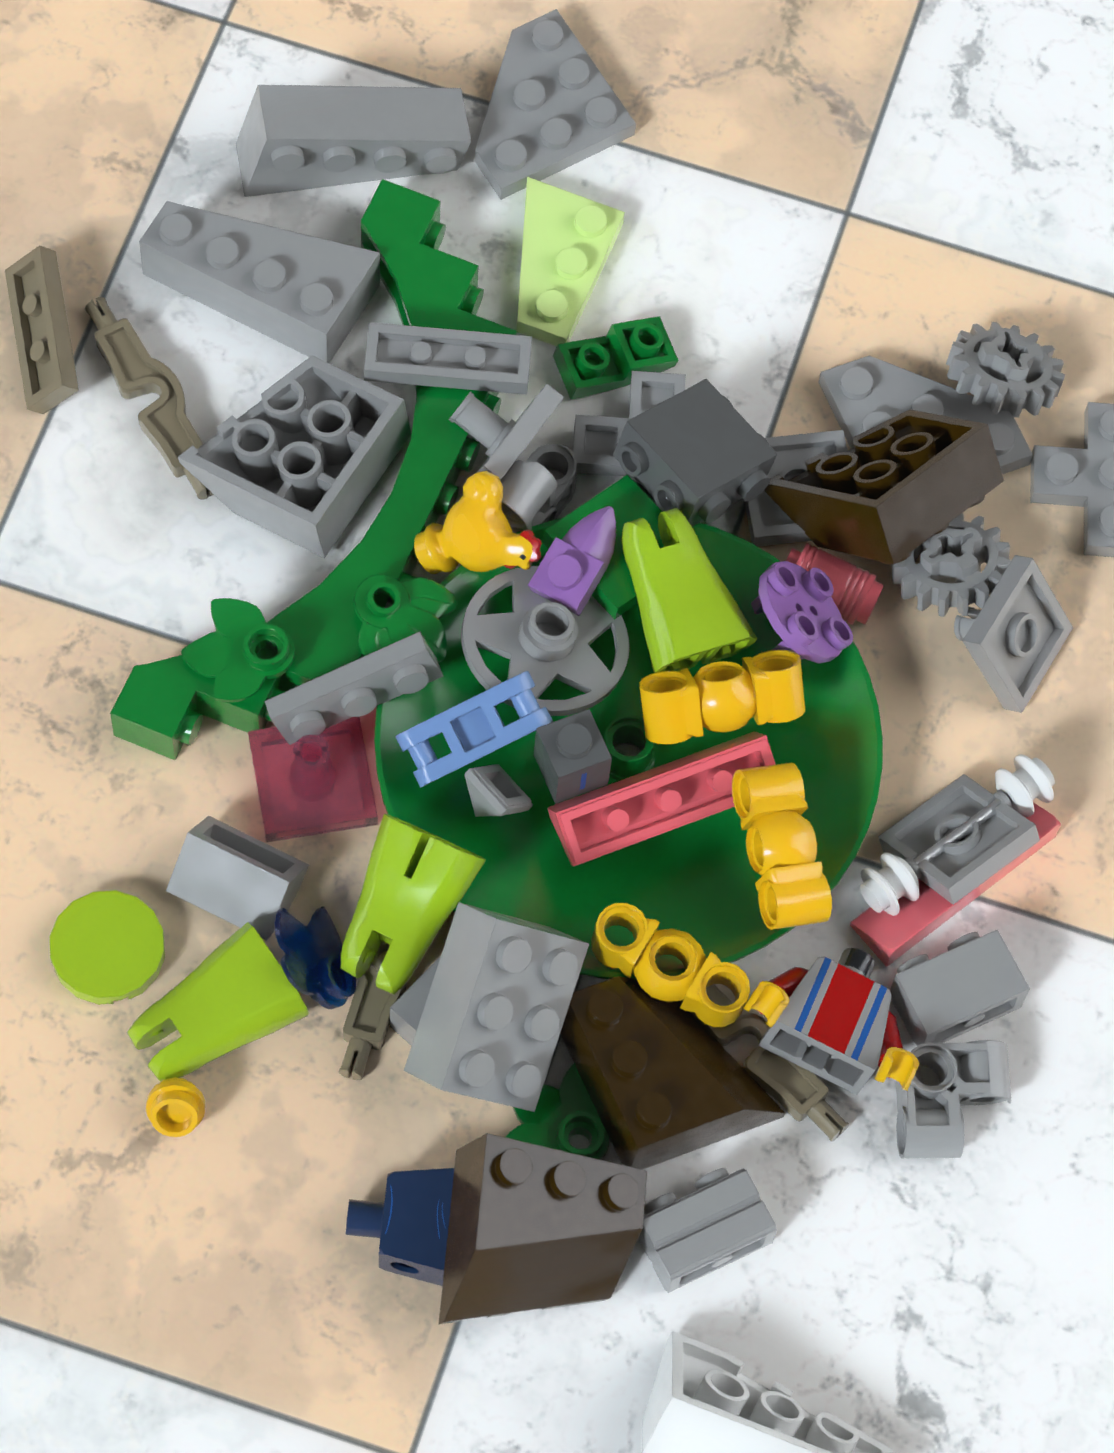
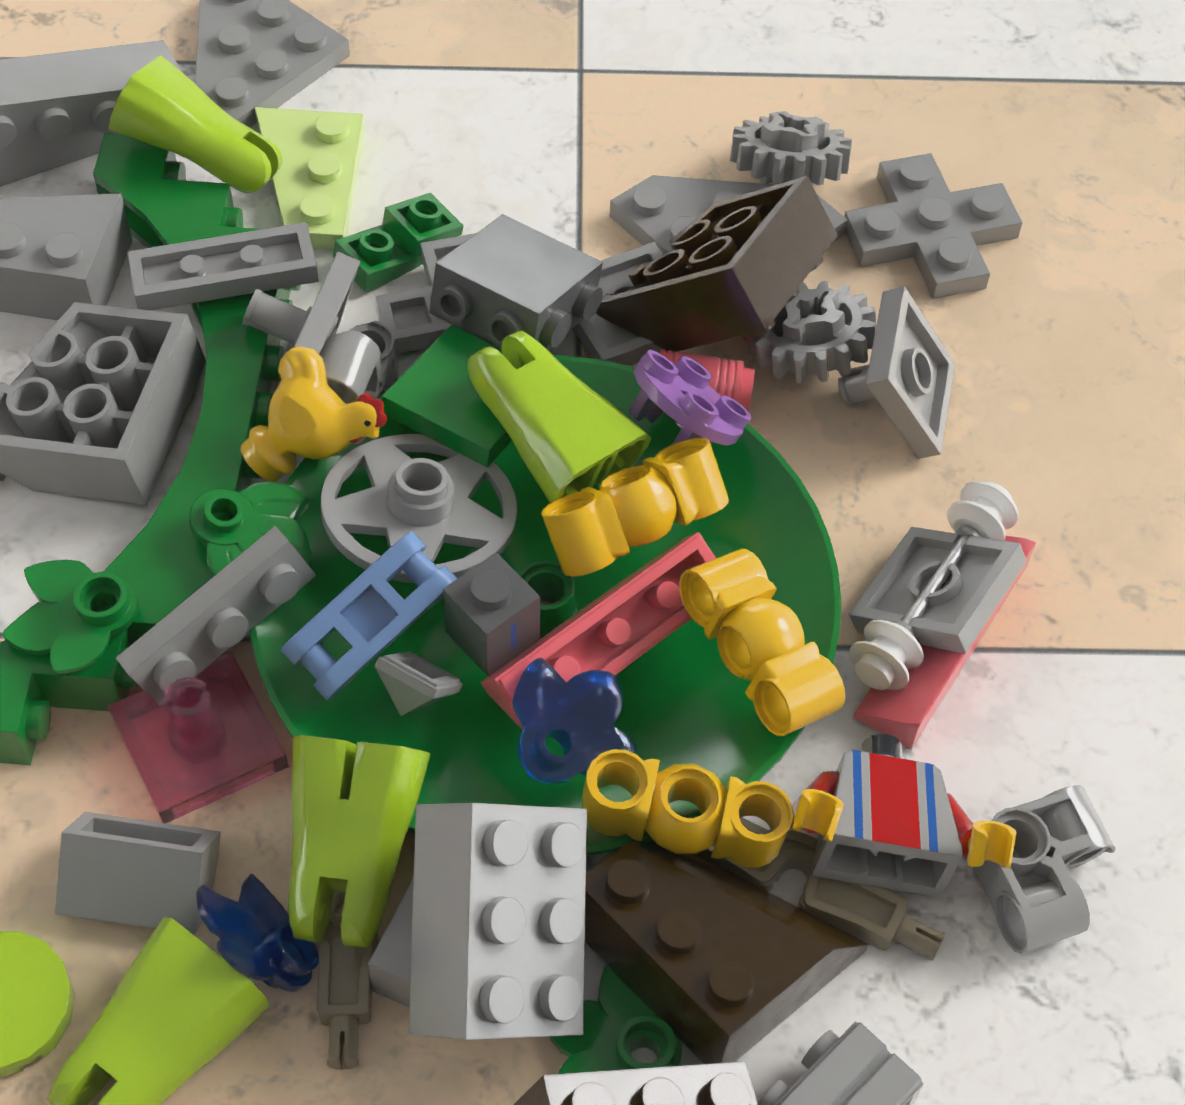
camera: 15 degrees left, 10 degrees down
medium lavender plate [528,506,616,616] -> none
light grey brick [890,930,1030,1046] -> none
none -> lime piece [108,55,283,194]
none -> clear blue plate [512,658,637,784]

